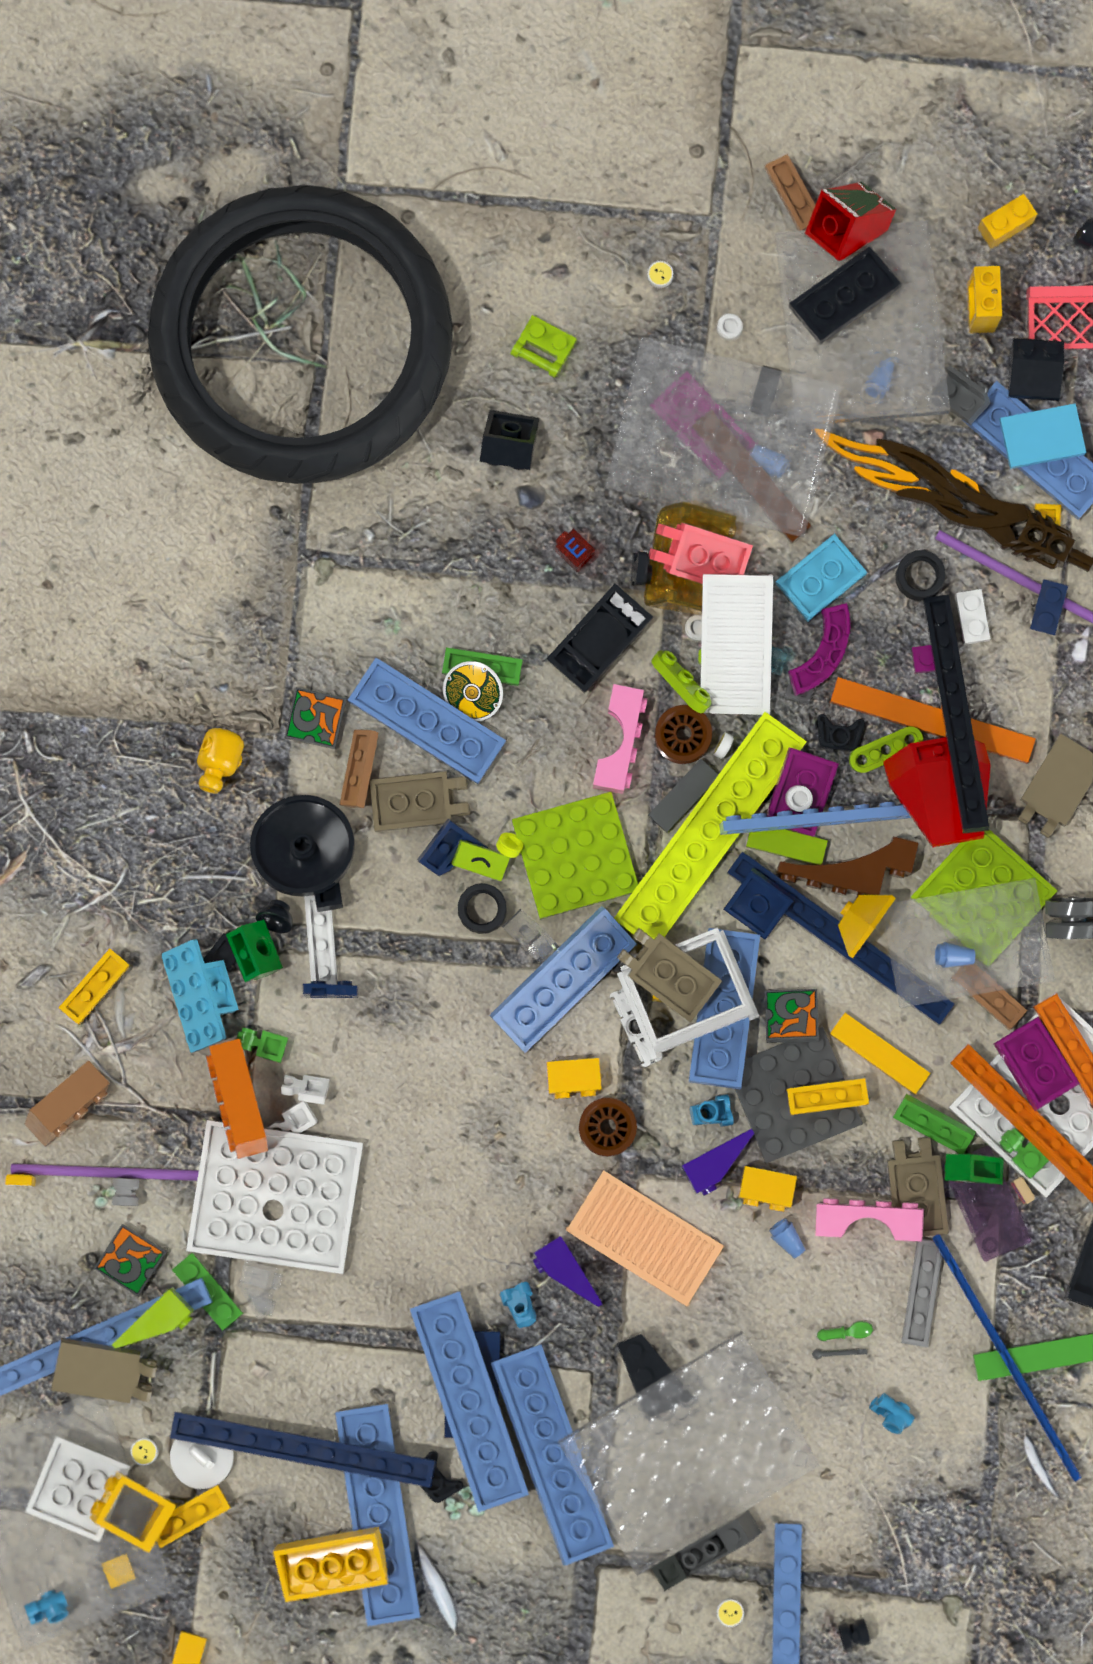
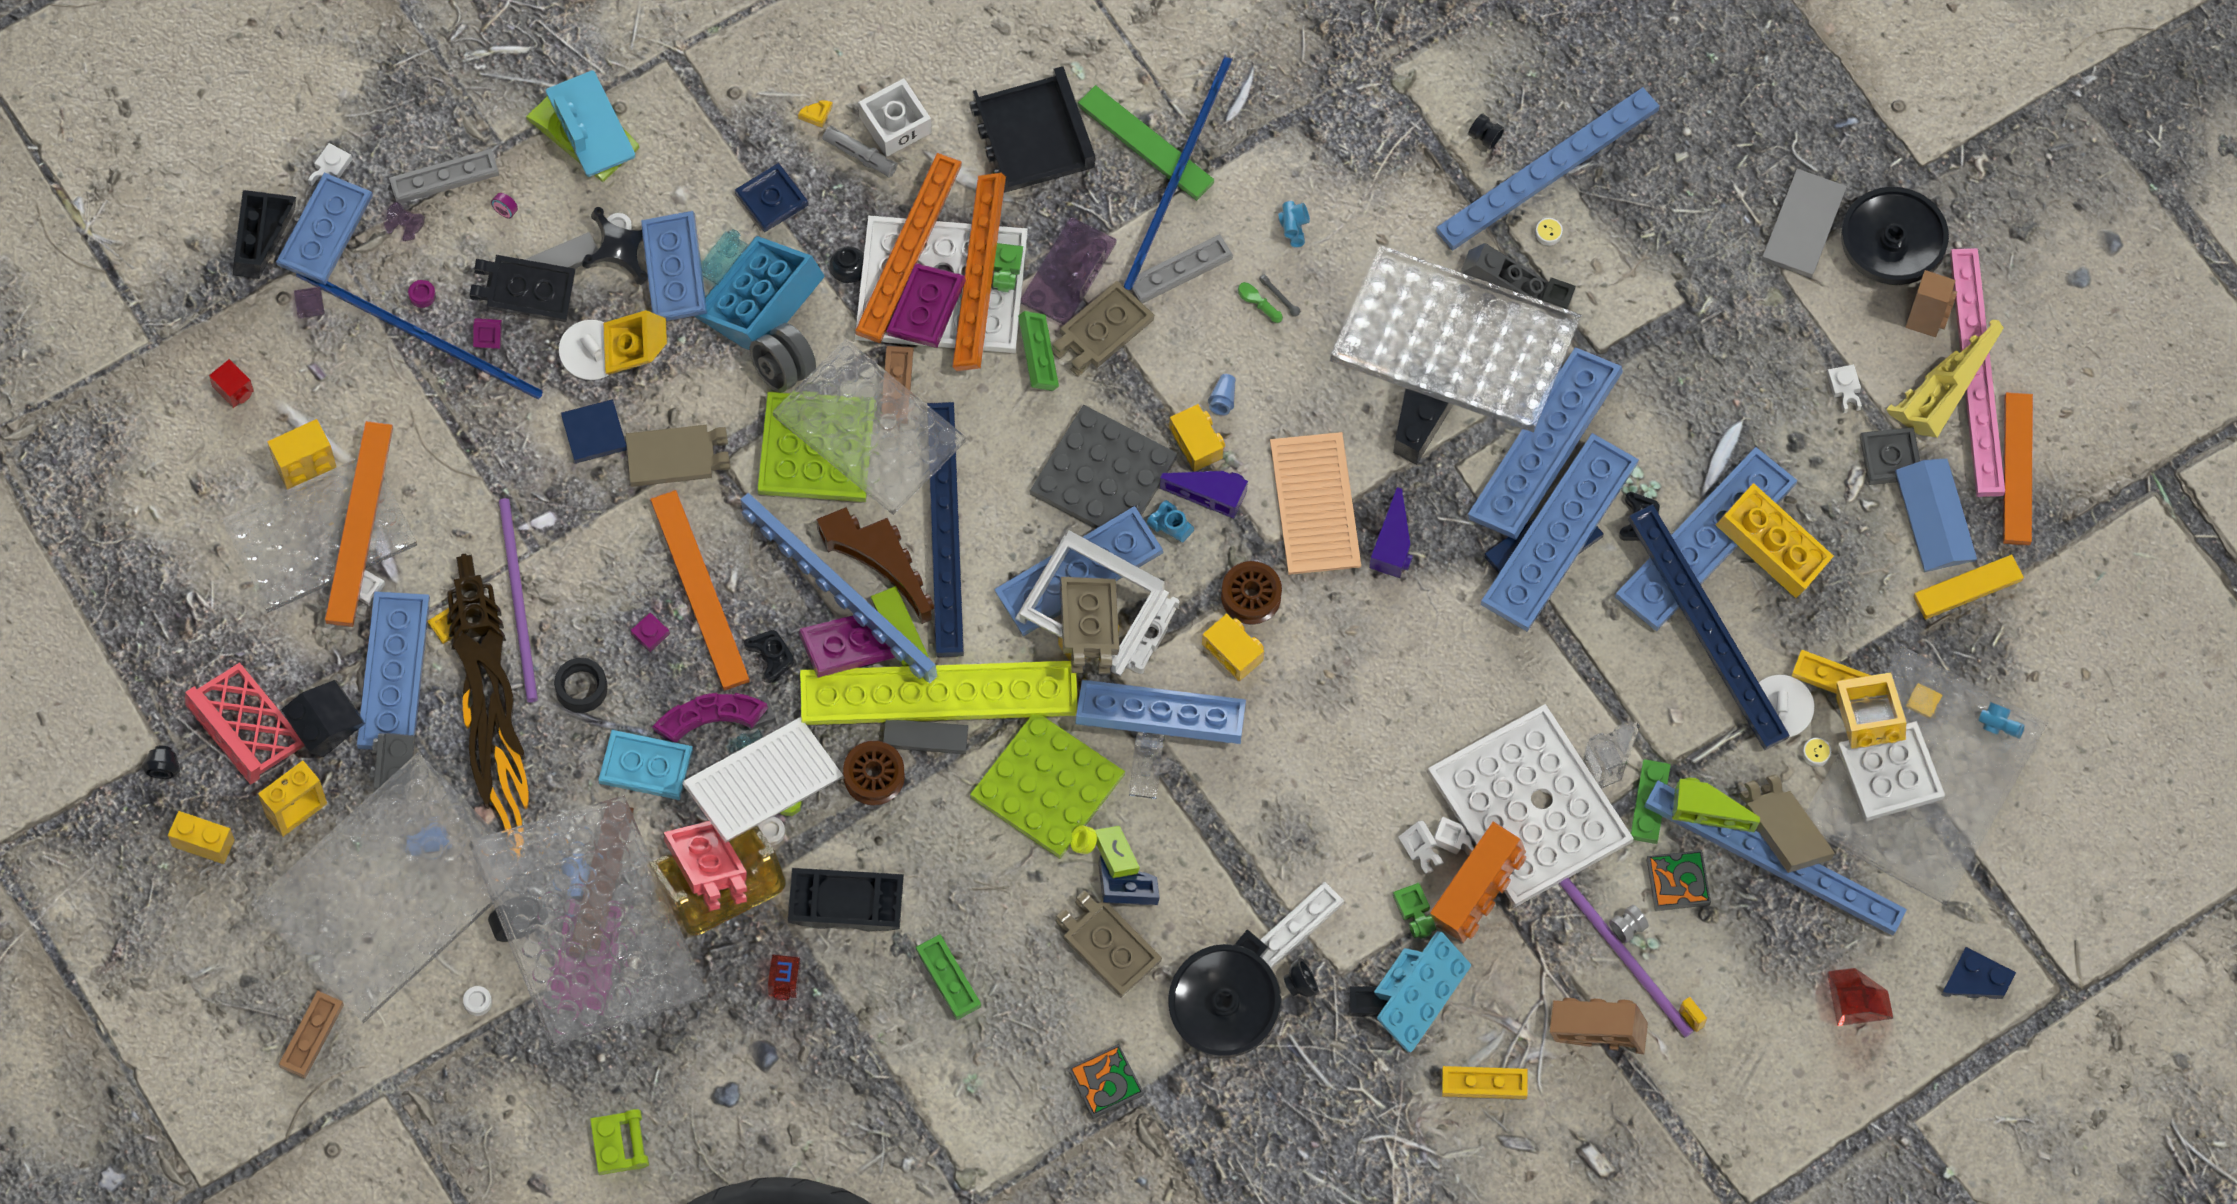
camera: 130 degrees left, 15 degrees down
yellow piece [197,728,244,794] -> none
green brick [226,920,283,983] -> none
dark blue wing [303,981,358,998] -> none
medium nougat plate [339,730,379,808] -> none
medium blue plate [348,658,506,784] -> none
shield [443,661,503,721] -> none
black tyre [458,883,507,934] -> none
black slope [479,410,540,470] -> none
dark azure plate [499,1282,537,1328] -> none
bright pink arch [593,684,648,794] -> none
black piece [631,551,652,587] -> none
light yellow tile [648,261,673,288] -> none
lime plate [651,650,711,713] -> none
white tile [713,732,734,759] -> none
dark blue tile [723,868,795,940] -> none
tile [765,989,819,1043] -> none
white tile [785,785,813,812] -> none
yellow plate [786,1078,869,1115] -> none
black plate [789,246,901,345] -> none
red slope [805,182,896,261] -> none
bright pink arch [815,1198,924,1242] -> none
yellow tile [830,1013,930,1095] -> none
yellow slope [838,895,896,958] -> none
lime plate [849,727,923,773] -> none
red wedge [883,737,991,848] -> none
black plate [923,595,989,834] -> none
medium blue cone [935,942,975,968] -> none
green slope [945,1154,1004,1185] -> none
white plate [955,589,990,645] -> none
medium azure tile [999,403,1086,469] -> none
tan tile [1010,1177,1035,1205] -> none
dark blue plate [1030,579,1068,636] -> none

